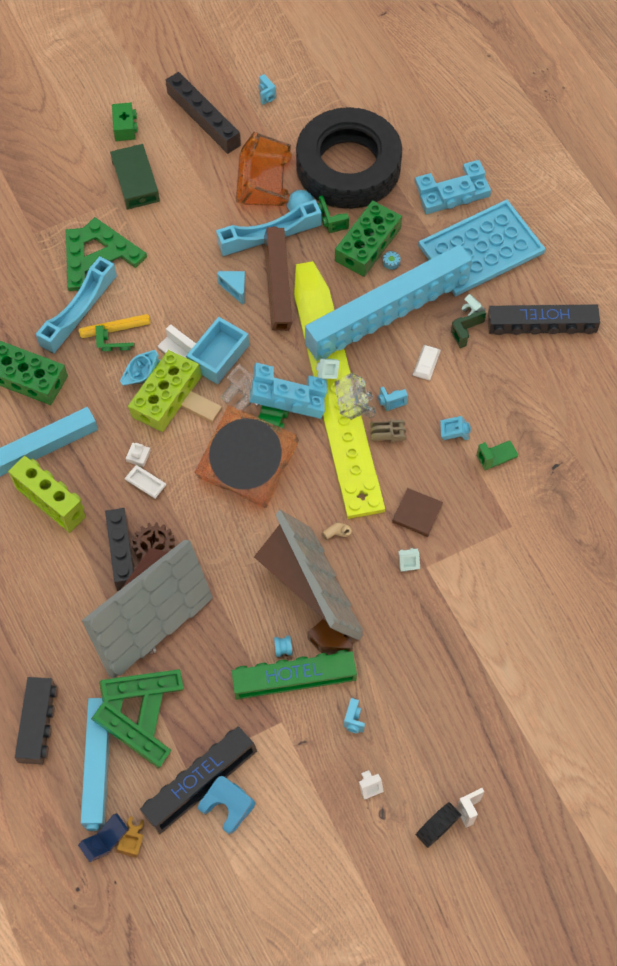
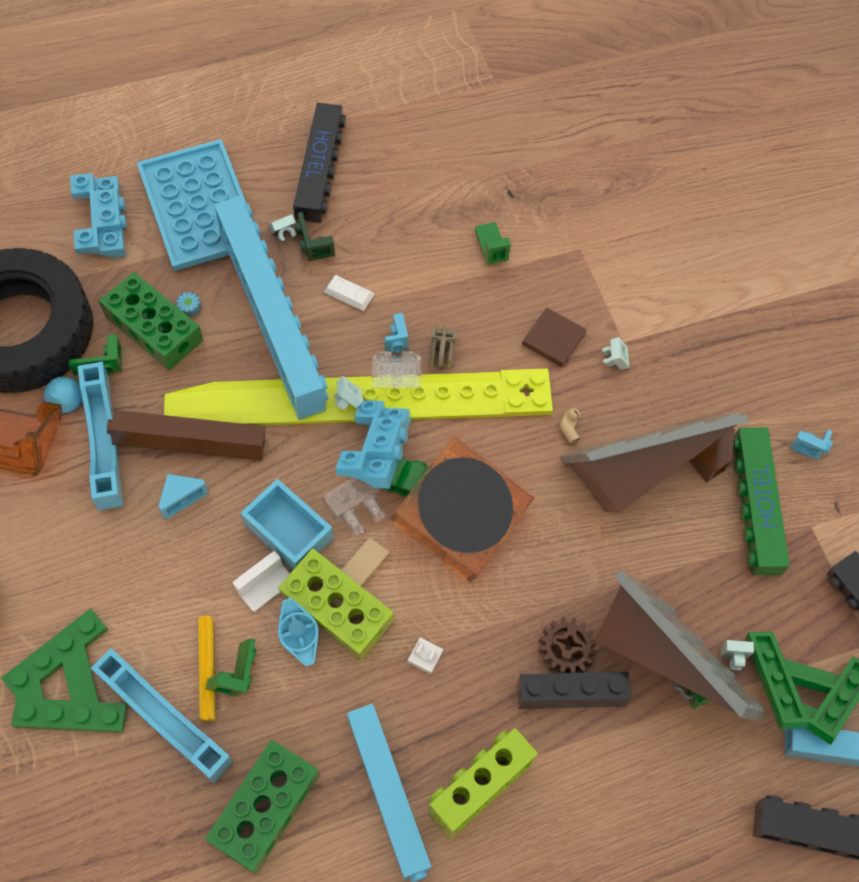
camera: 85 degrees left, 0 degrees up
white tile [125,465,167,499] -> none
medium azure wheel [274,635,292,657] -> none
medium azure bracket [440,416,471,440] -> none
none -> light aqua tile [720,640,754,671]

